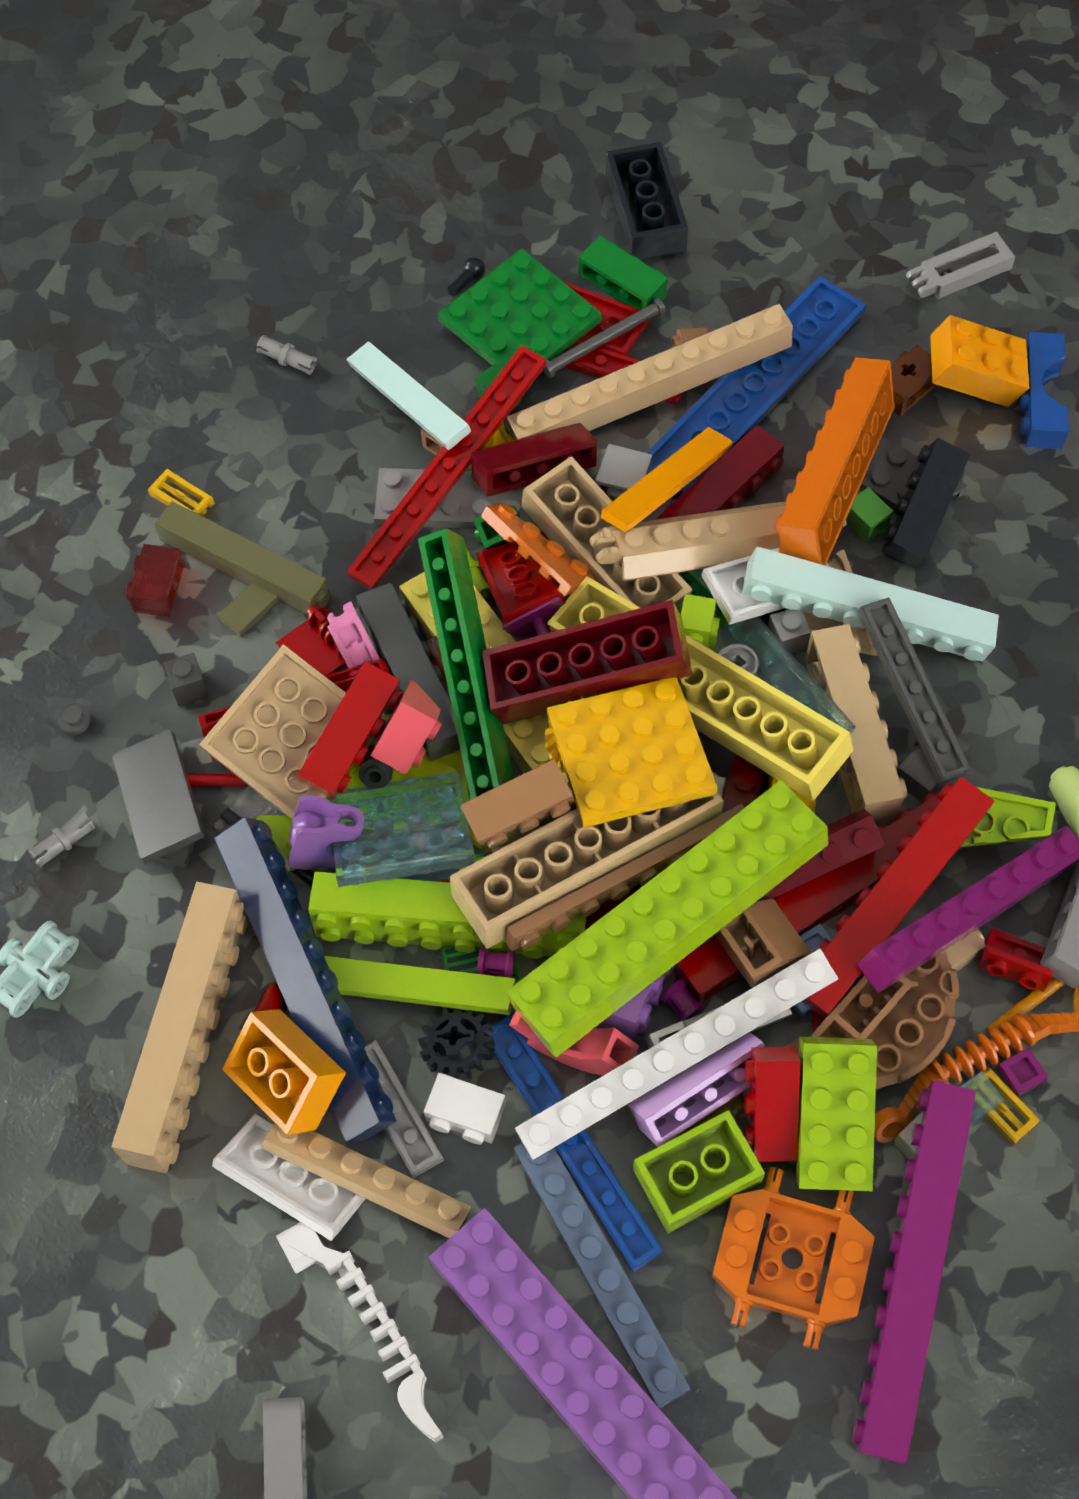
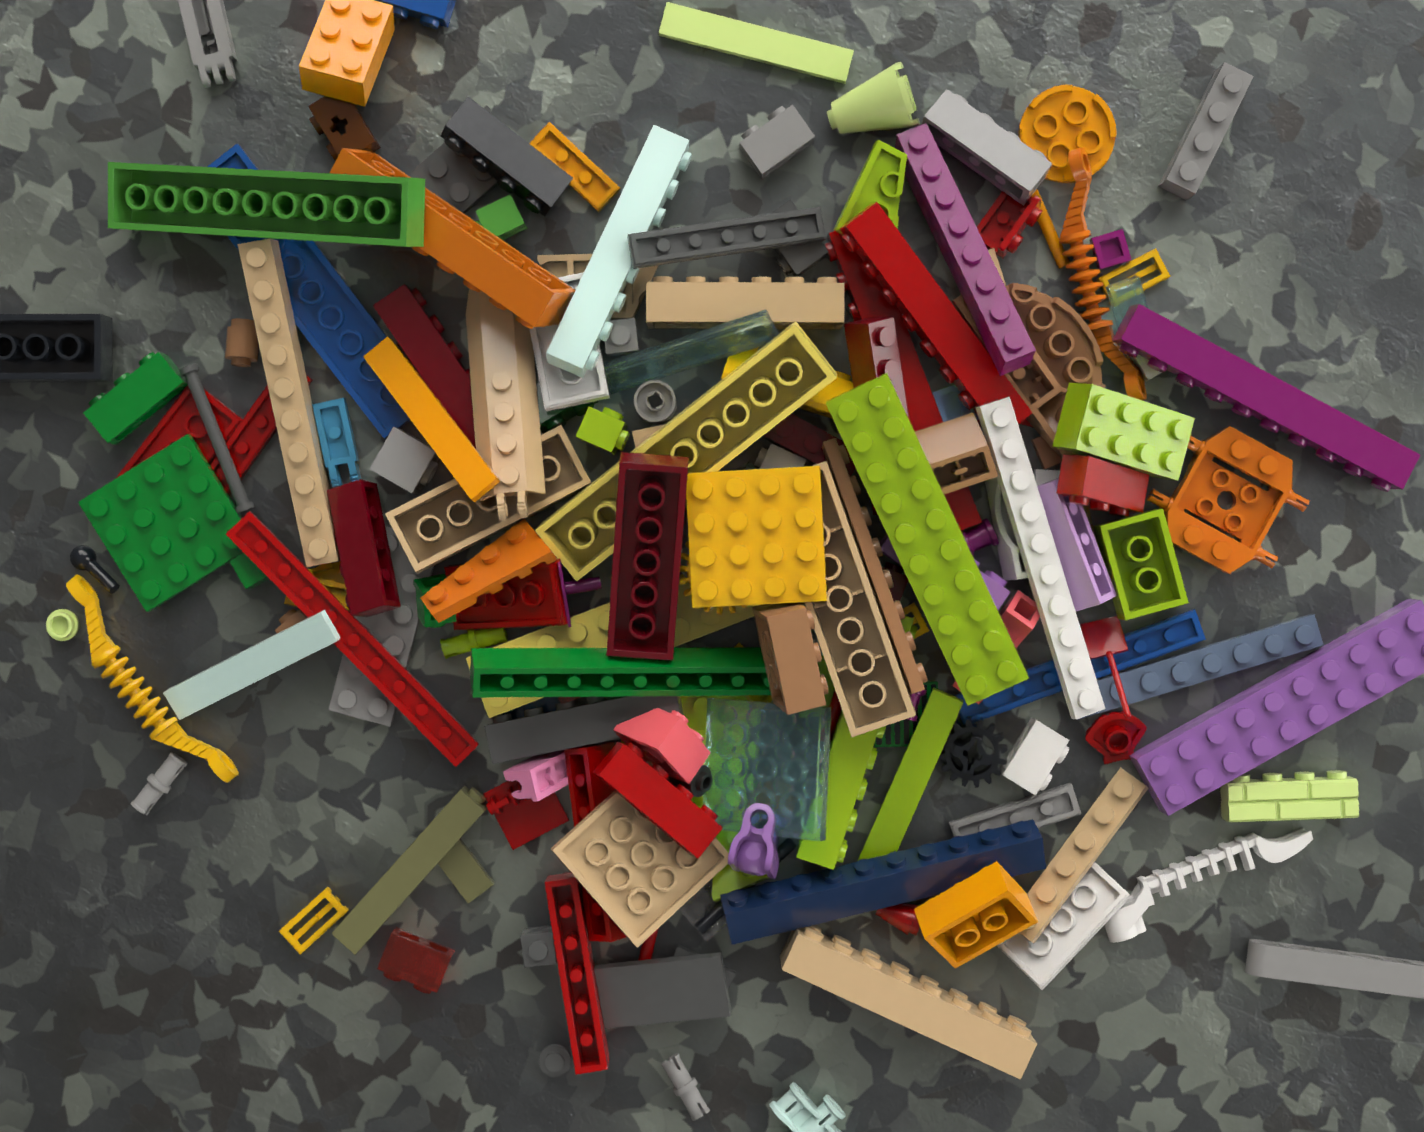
camera: 80 degrees left, 25 degrees up
none -> yellowish green plate [46,609,79,641]
none -> yellow piece [66,574,239,783]
none -> bright green brick [108,162,425,247]
none -> dark azure hinge [312,398,362,488]
none -> light orange tile [529,122,621,213]
none -> red brick [544,872,610,1075]
none -> light grey brick [739,105,815,180]
none -> red piece [1080,616,1131,718]
none -> red animal [1085,711,1147,764]
none -> yellowish green brick [1220,770,1359,822]

